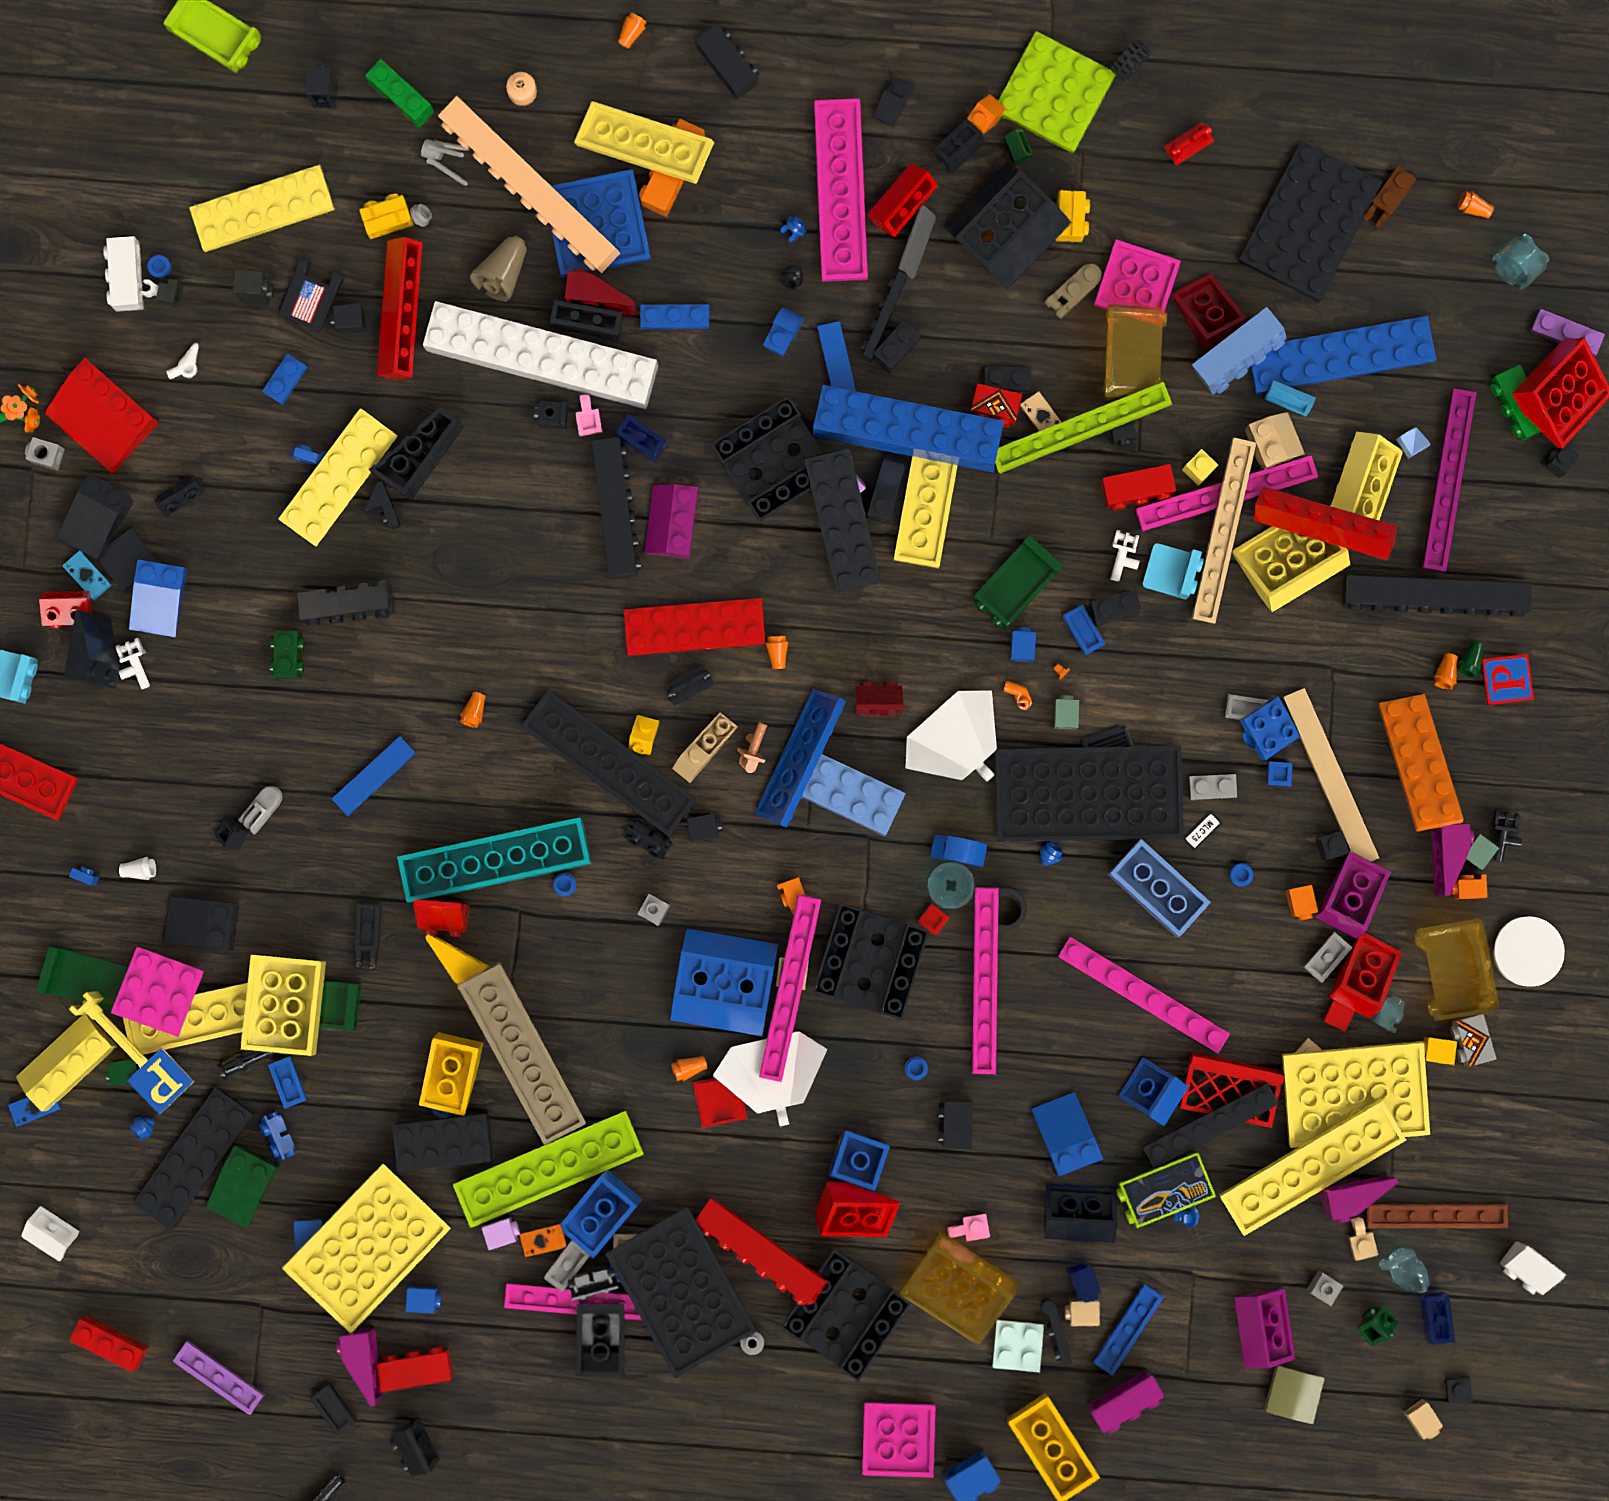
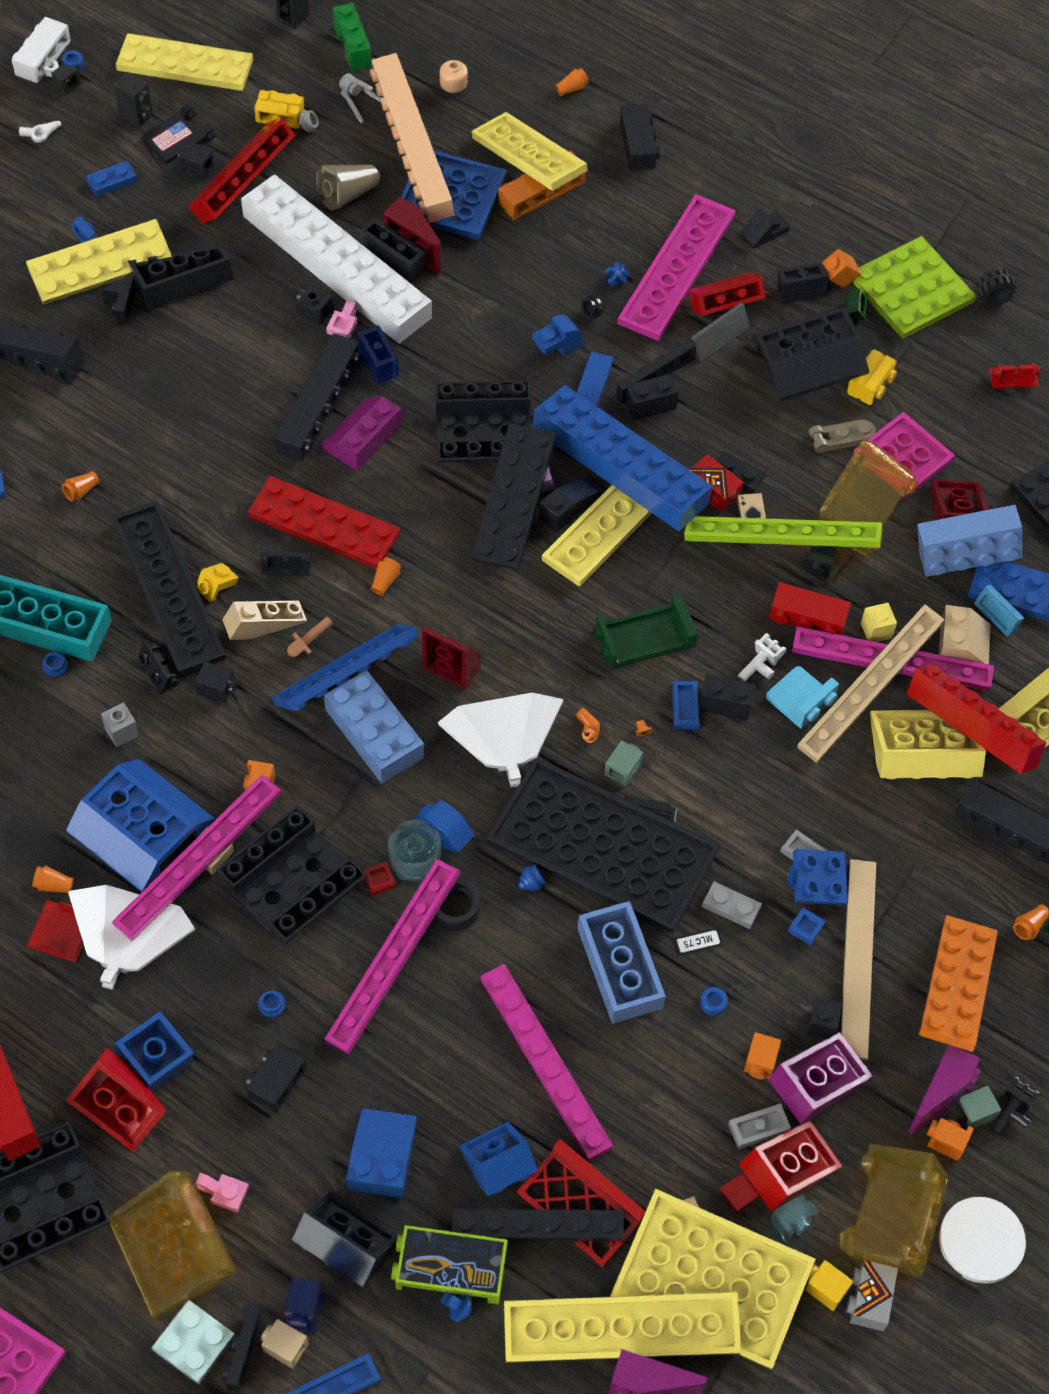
camera: 25 degrees right, 25 degrees down
blue plate [640,304,709,329] -> none
blue brick [1010,627,1036,662] -> none

